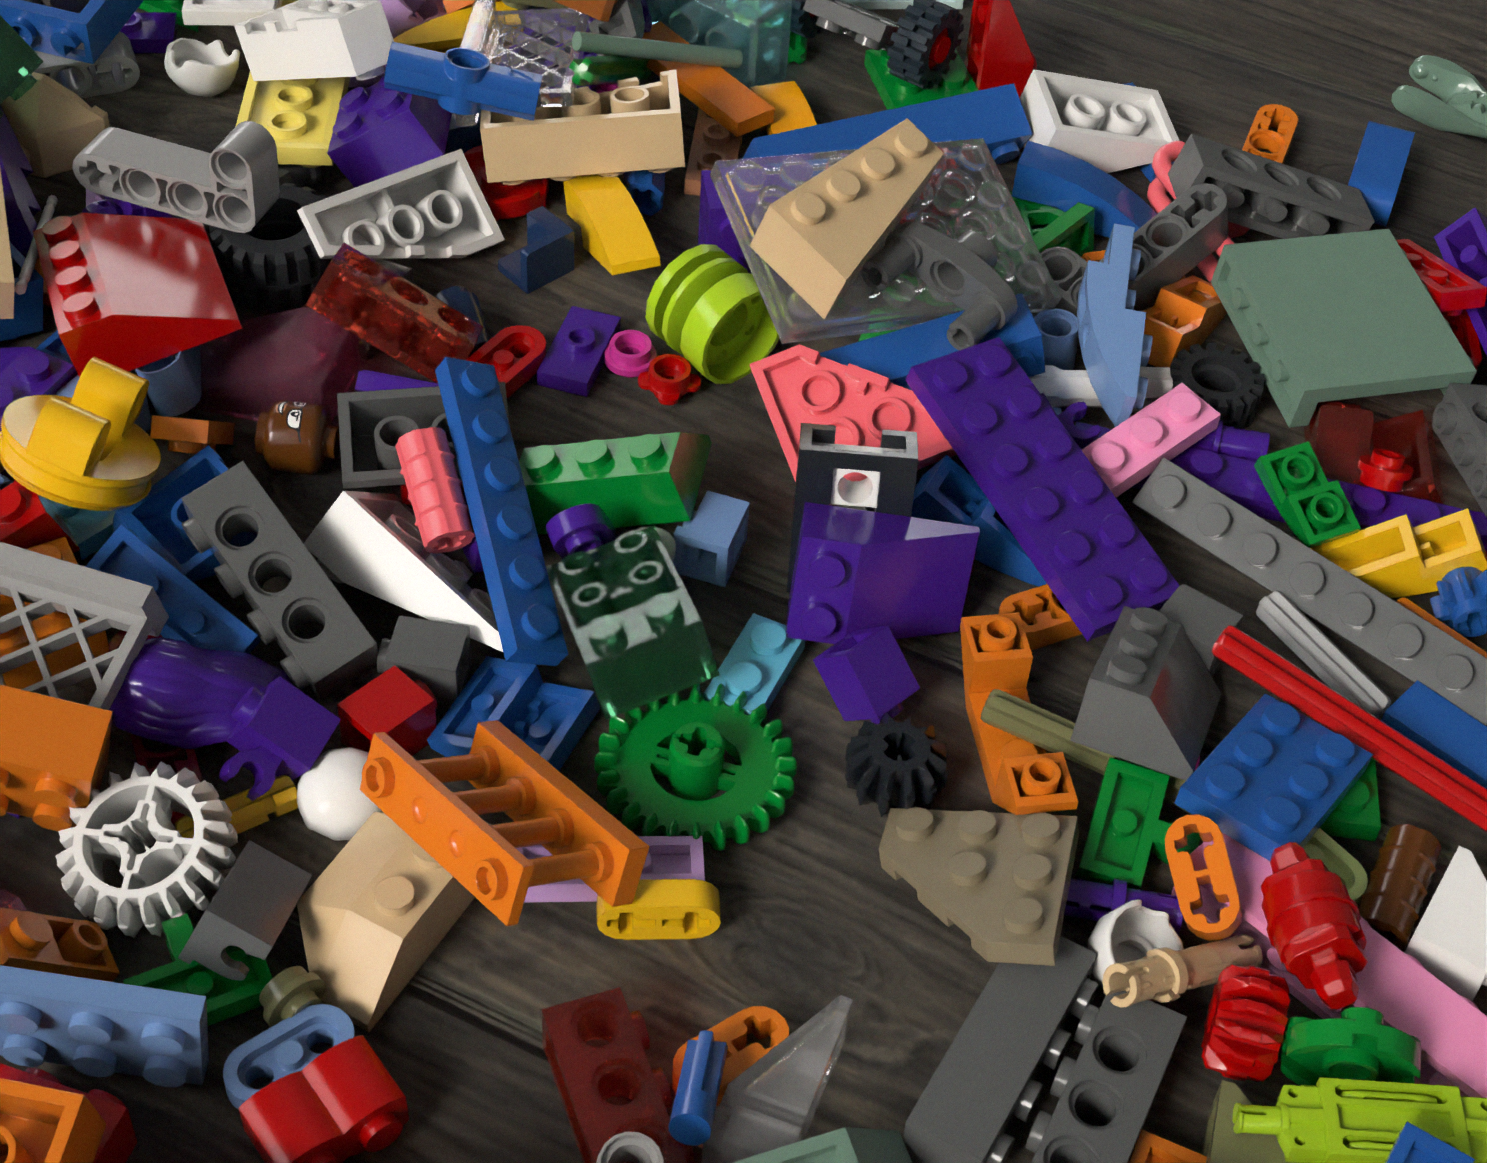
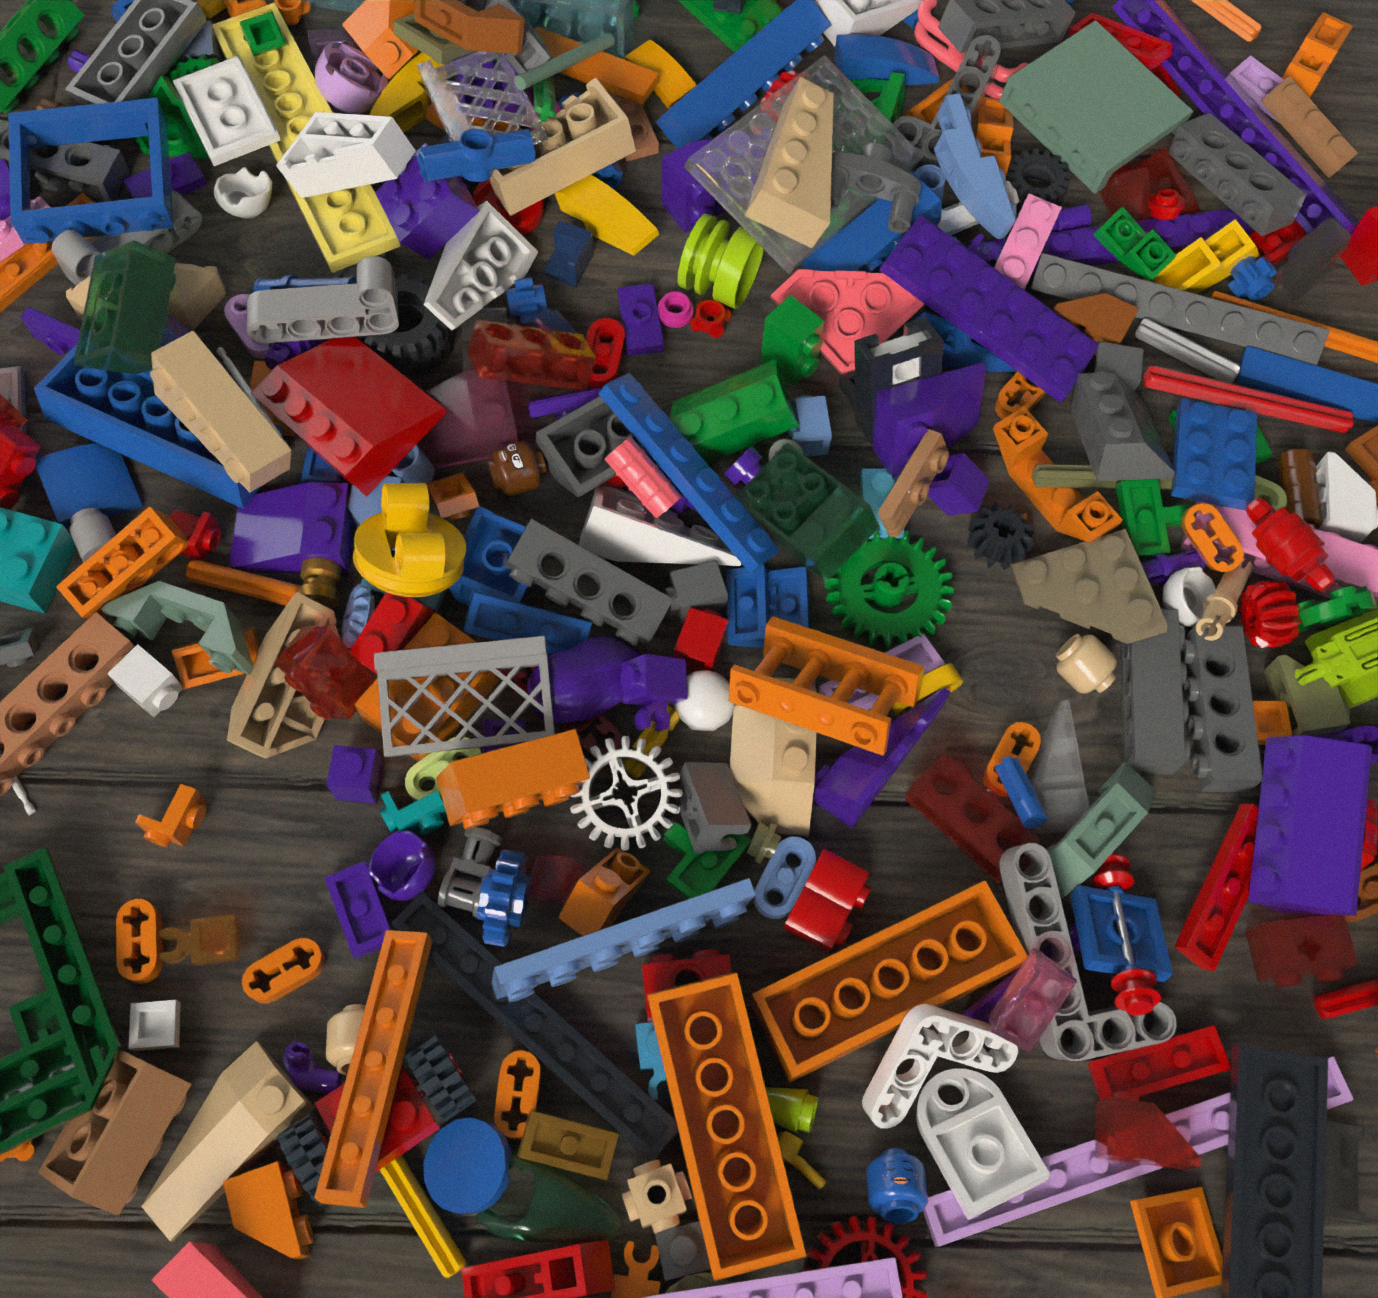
camera: 25 degrees left, 20 degrees up
none -> blue gear [506,277,547,324]
none -> green brick [760,295,825,386]
none -> dark purple wedge [813,687,951,829]
none -> medium nougat hinge [878,429,949,537]
none -> dark orange slope [1053,293,1139,356]
none -> tan head [1055,634,1117,694]

